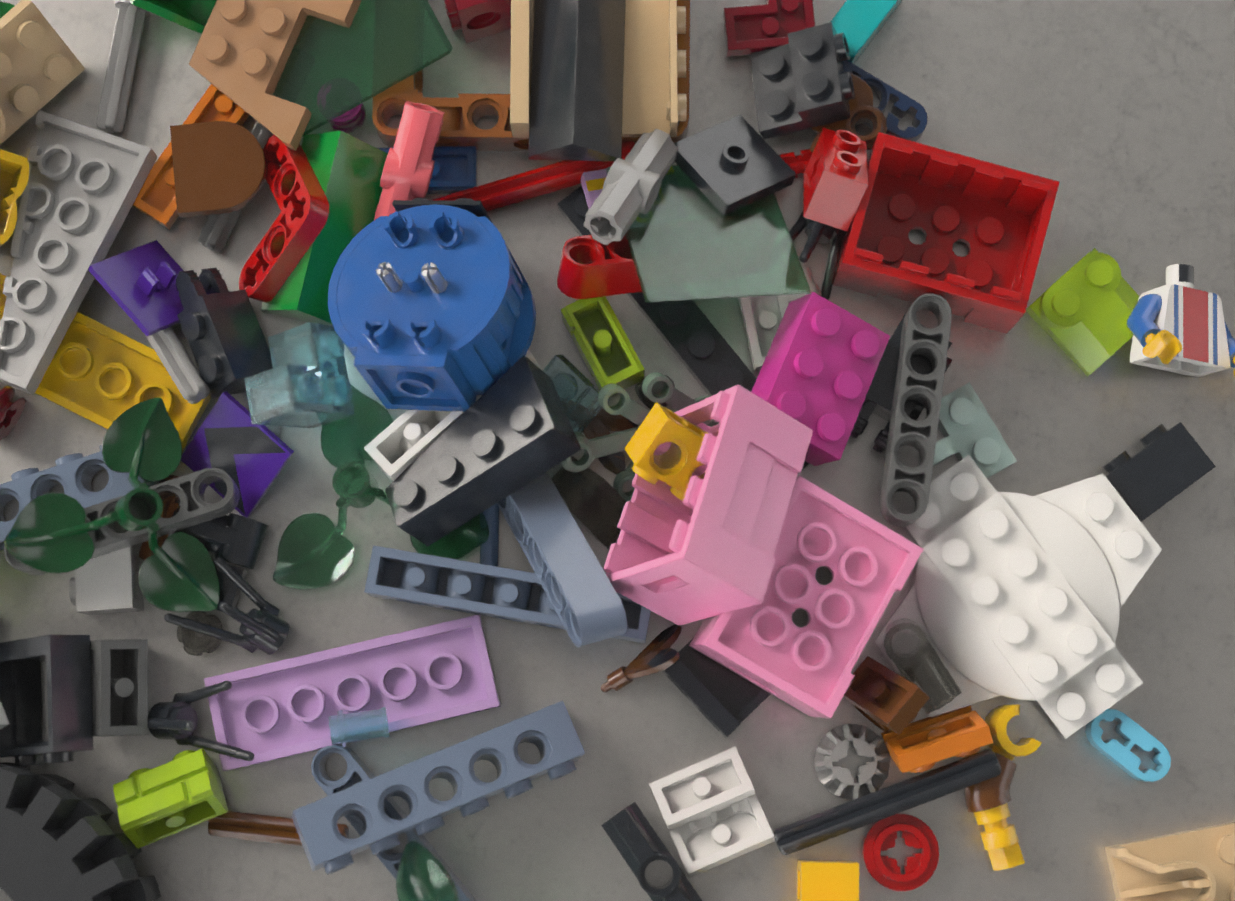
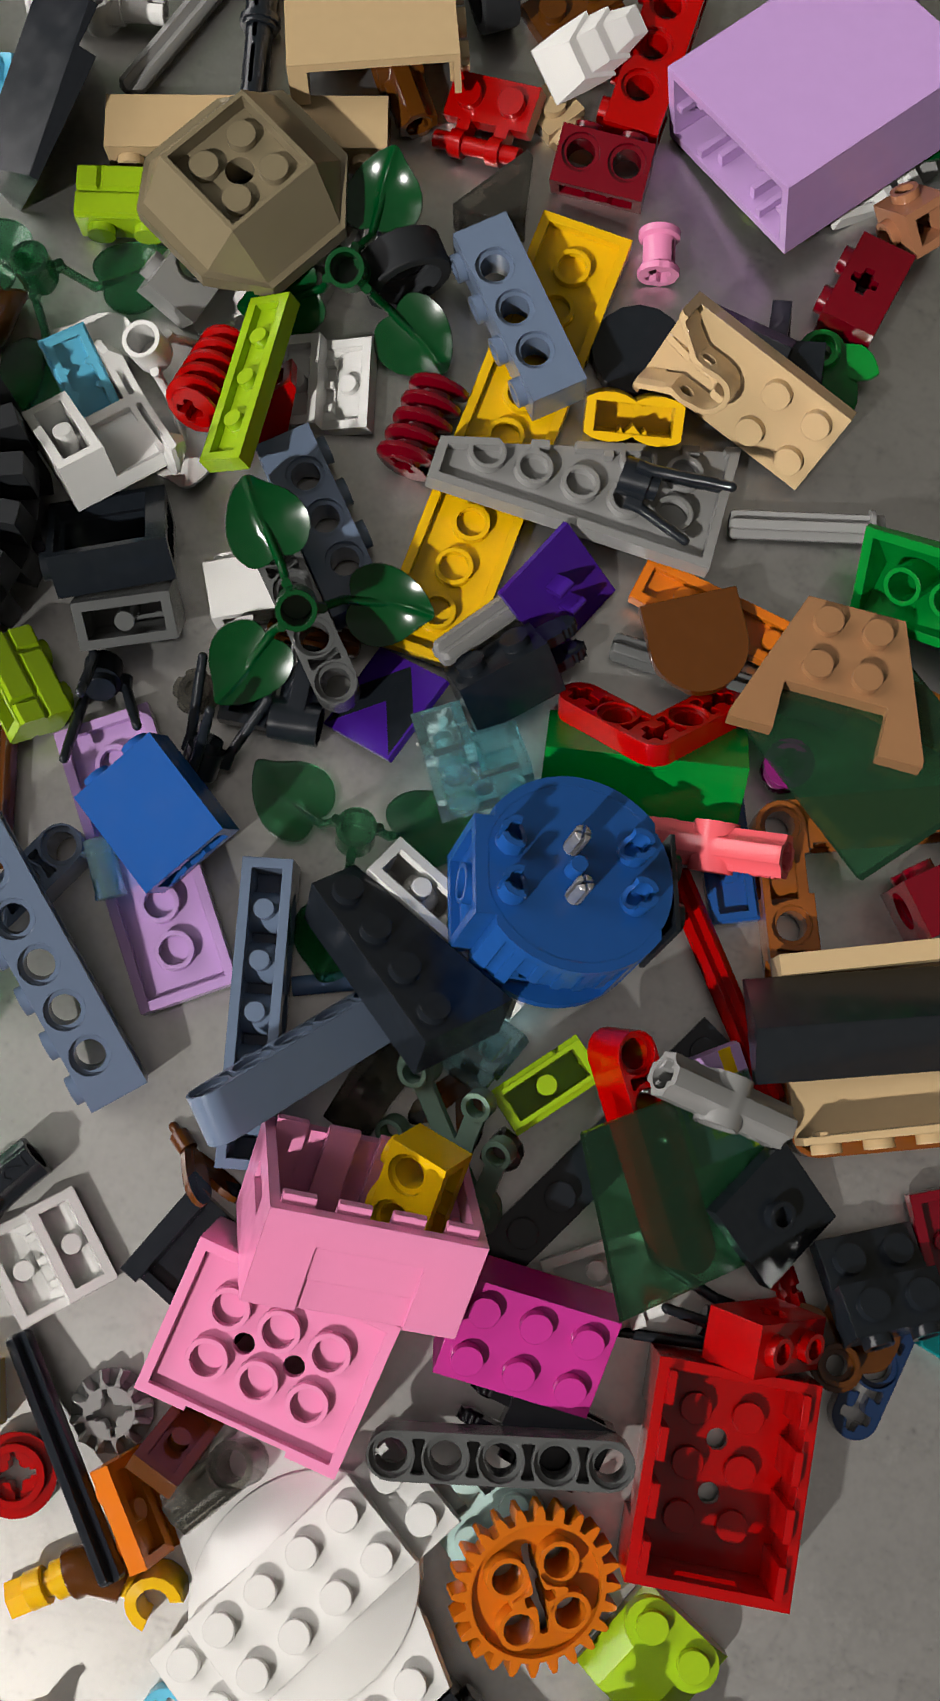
camera: 85 degrees right, 0 degrees up
none -> blue brick [74,732,240,894]
none -> orange gear [446,1496,621,1678]
none -> black plant [615,455,737,546]

